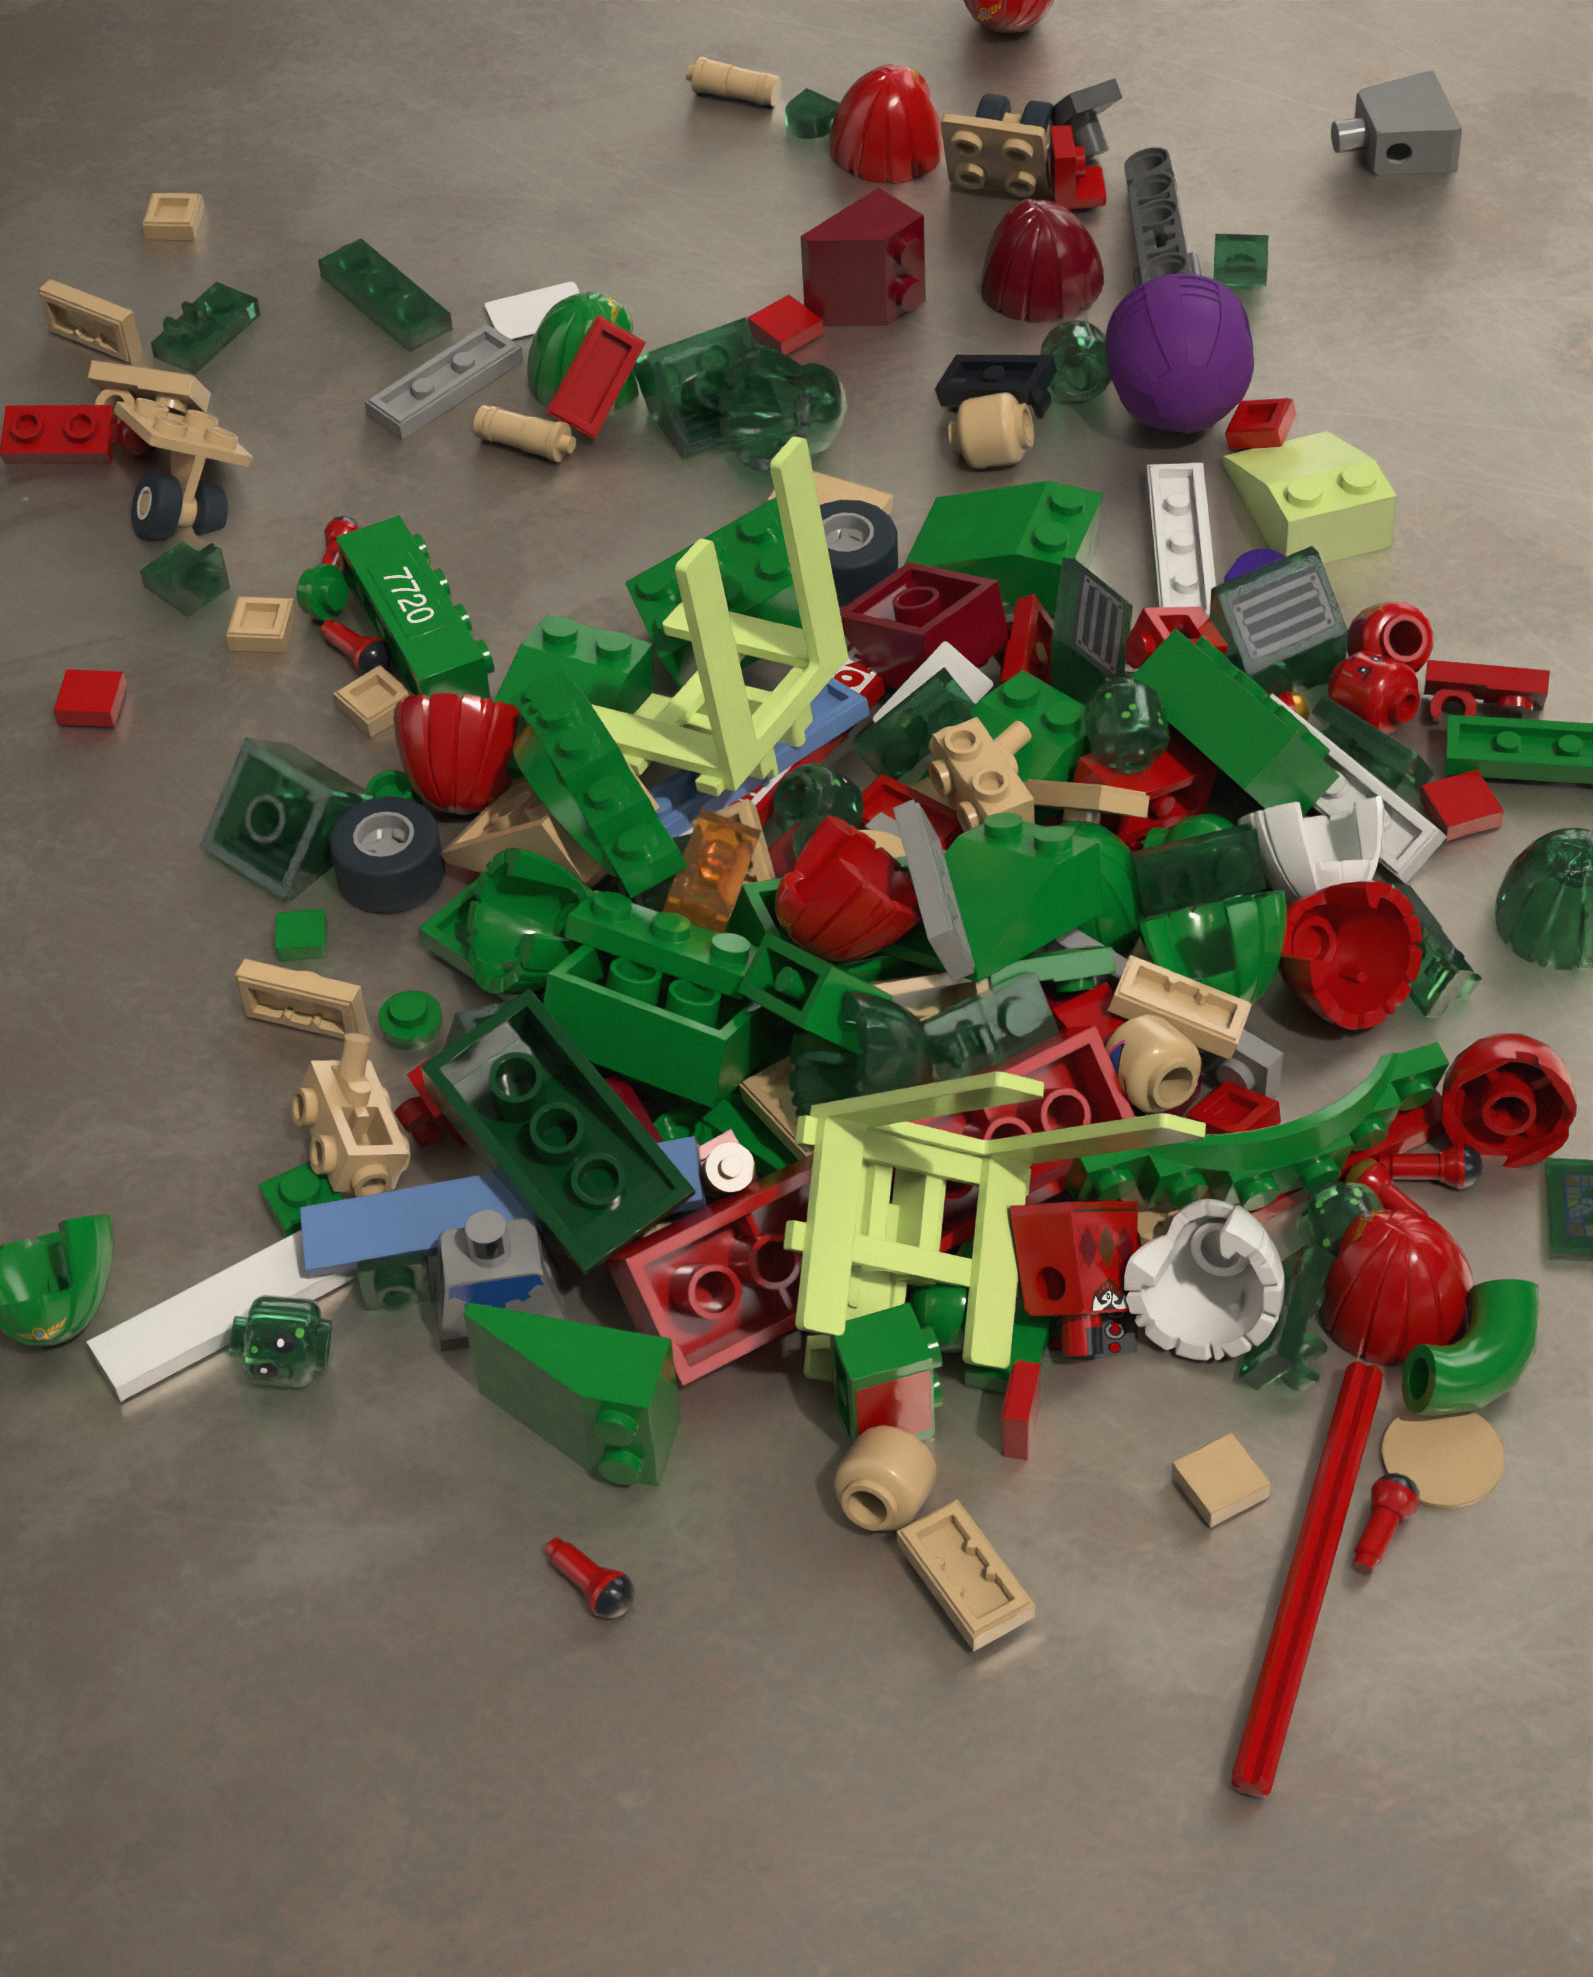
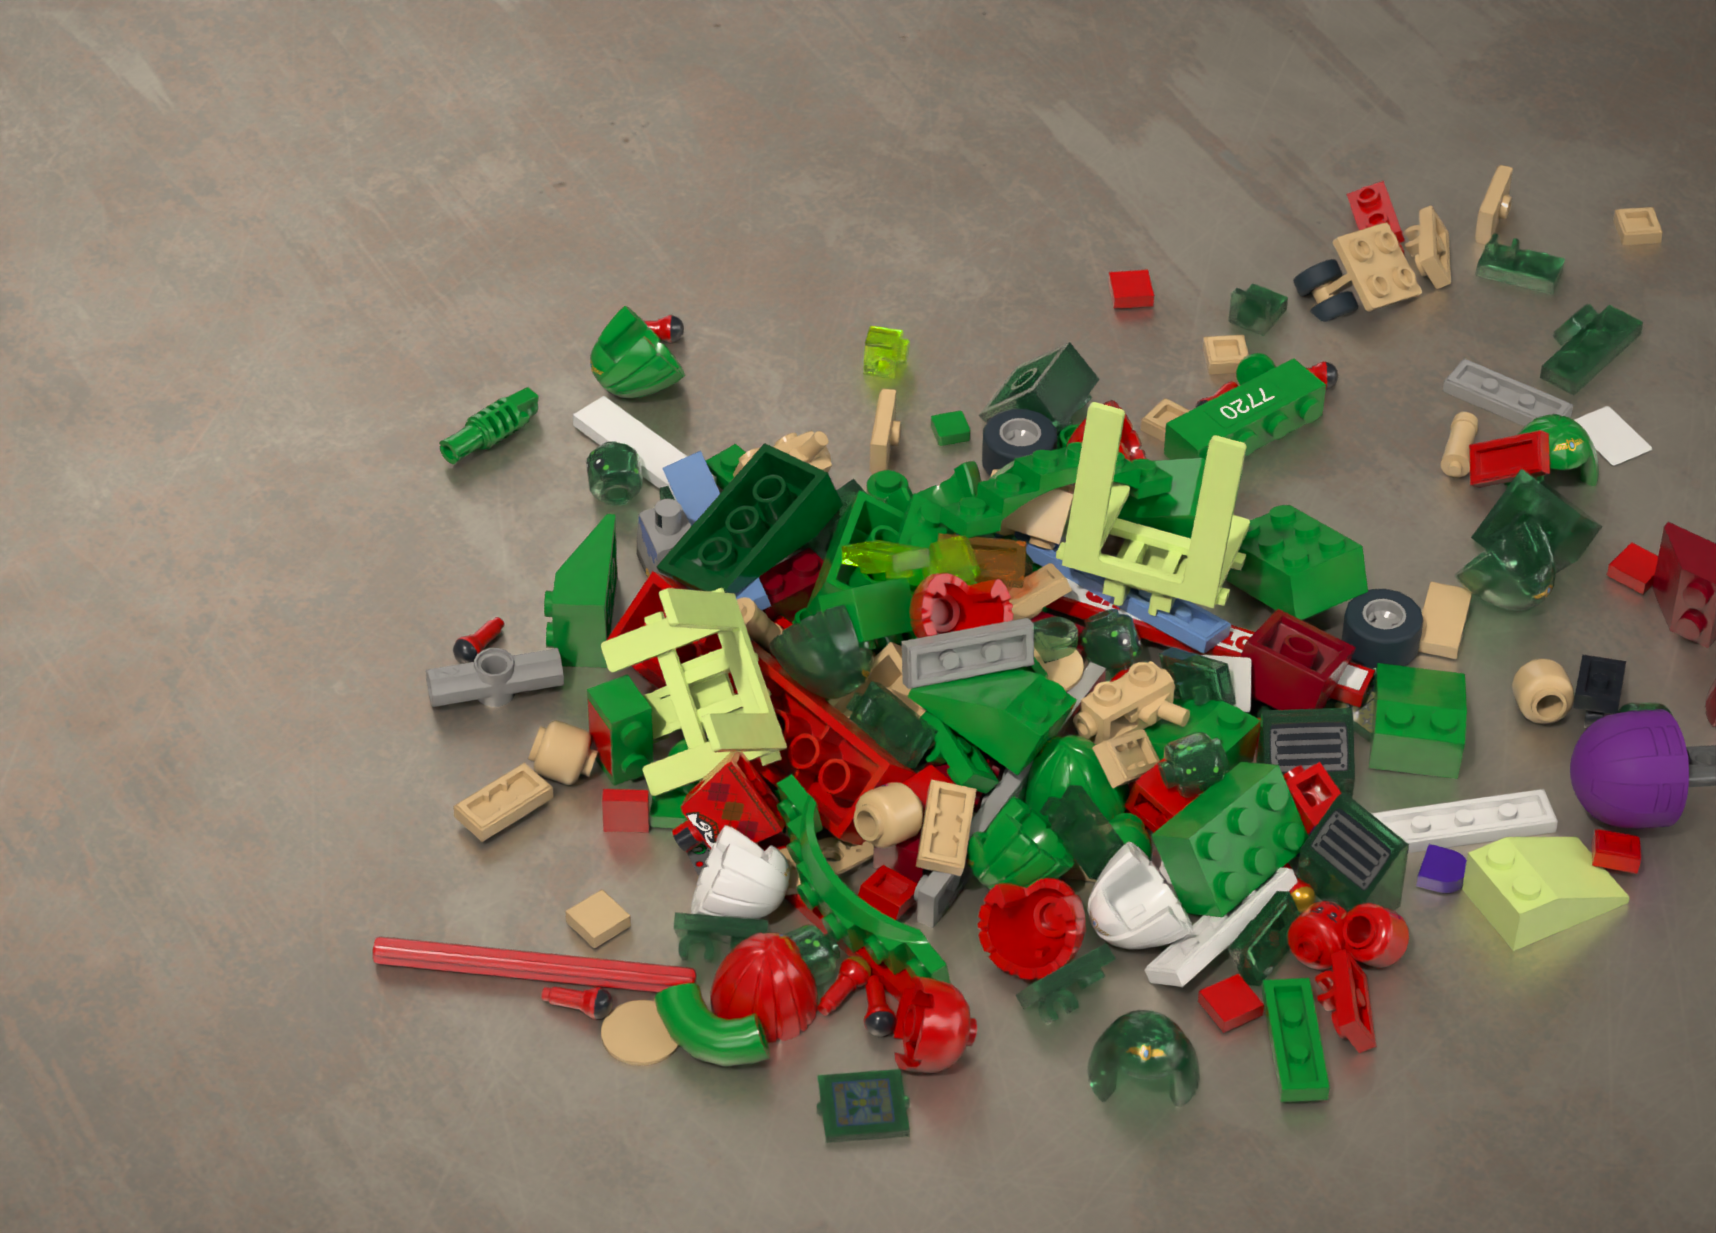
camera: 75 degrees right, 5 degrees down
none -> light grey piece [426,648,564,707]
none -> green hinge [439,387,539,464]
none -> clear neon green plate [842,540,930,578]
none -> clear neon green plate [863,325,910,379]
none -> clear neon green plate [922,536,981,585]
none -> clear green tile [1552,303,1599,346]

